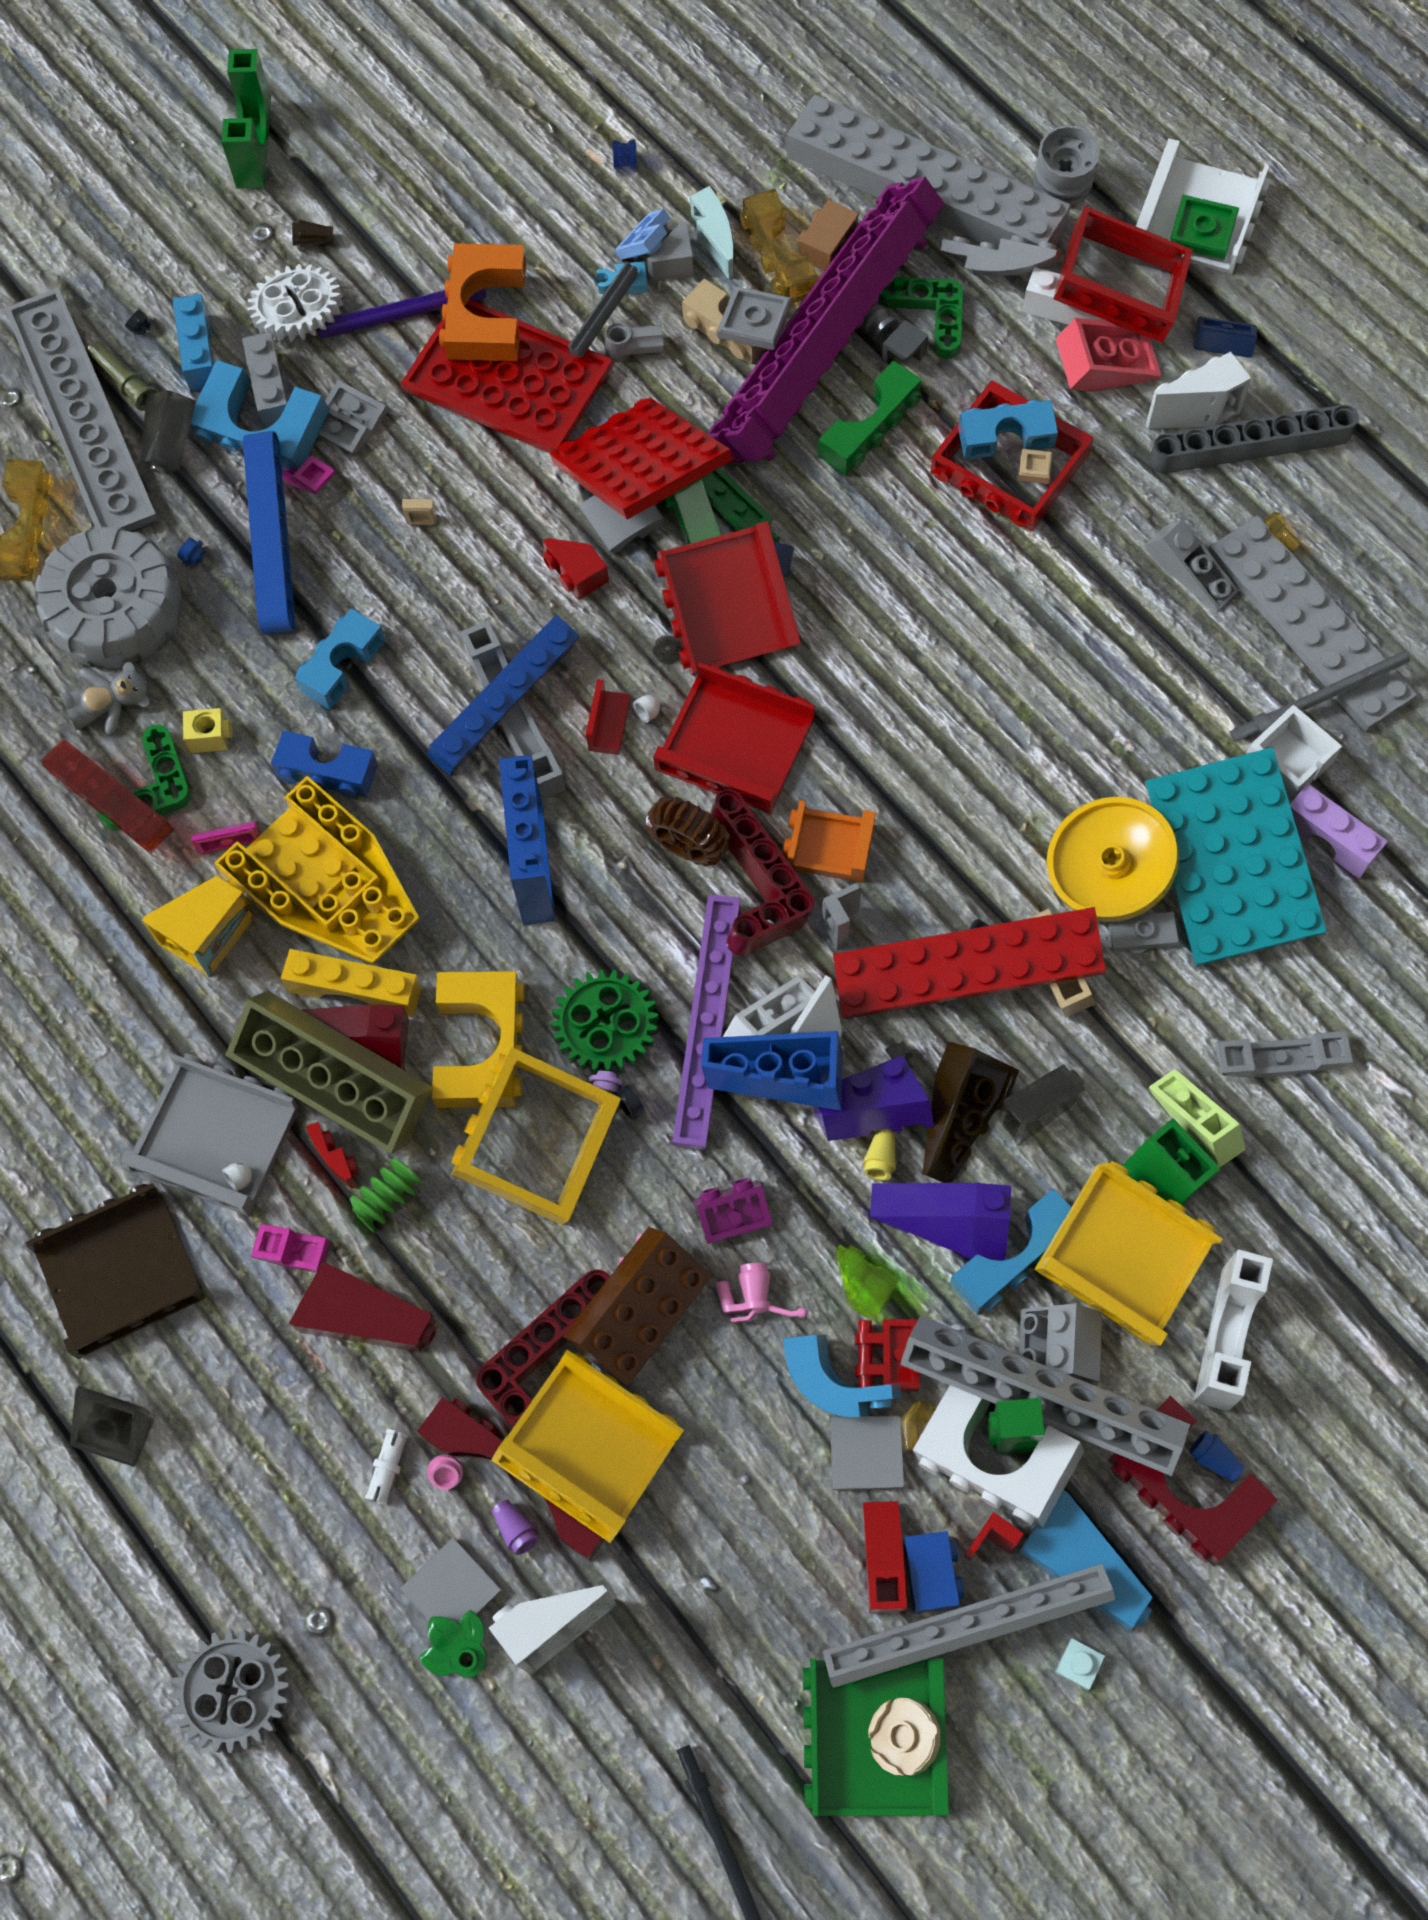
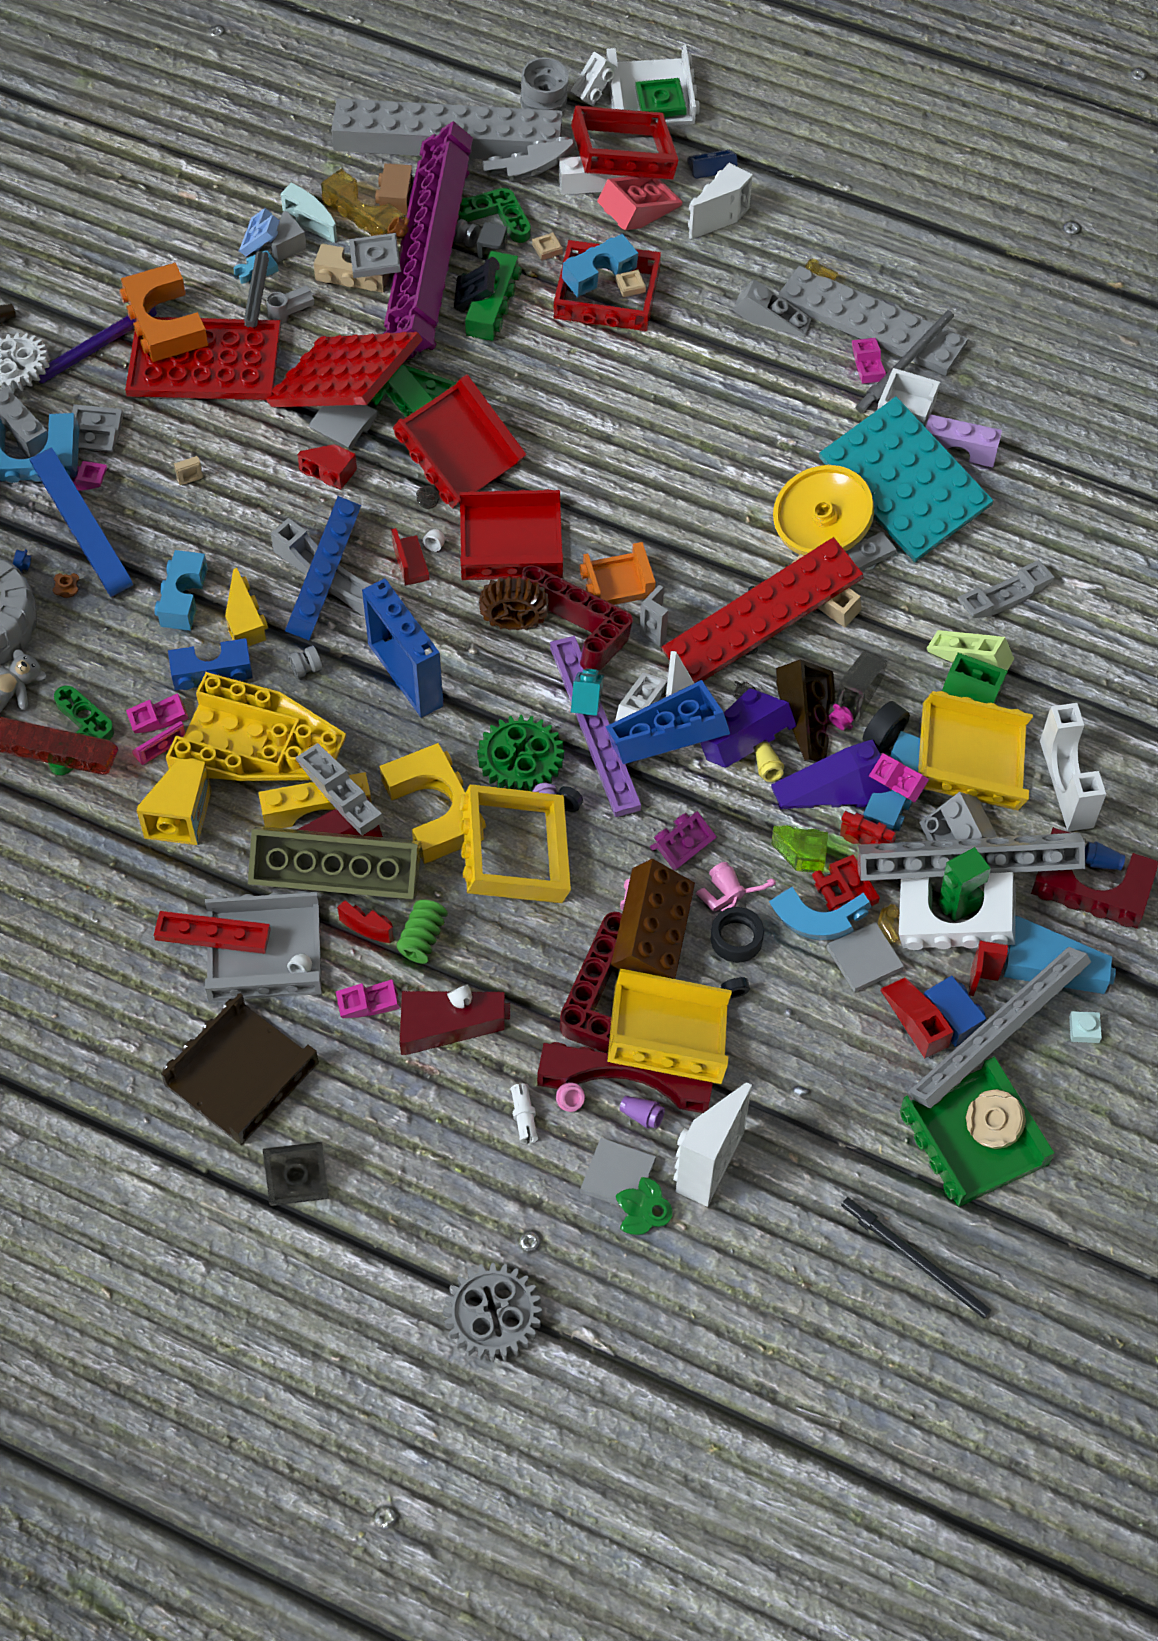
camera: 30 degrees left, 10 degrees down
light yellow brick [183,708,233,753] -> none
clear blue wheel [613,139,637,170] -> none
dark grey beam [1149,405,1359,473] -> none
none -> dark orange plate [52,573,80,598]
none -> dark pink slope [126,693,189,733]
none -> red plate [153,911,271,954]
none -> yellow slope [225,568,268,647]
none -> light grey wheel [288,646,322,679]
none -> light grey slope [295,743,384,836]
none -> dark orange plate [387,217,409,239]
none -> white hinge [447,984,472,1008]
none -> black plate [454,257,500,312]
none -> tan tile [532,232,563,261]
none -> white bracket [571,52,617,106]
none -> teal slope [571,669,604,716]
none -> black tyre [710,907,764,963]
none -> black tile [721,977,750,998]
none -> dark pink plate [829,704,854,731]
none -> red plate [840,811,896,845]
none -> dark pink slope [852,338,886,384]
none -> black tyre [862,701,910,753]
none -> dark pink slope [869,753,929,803]

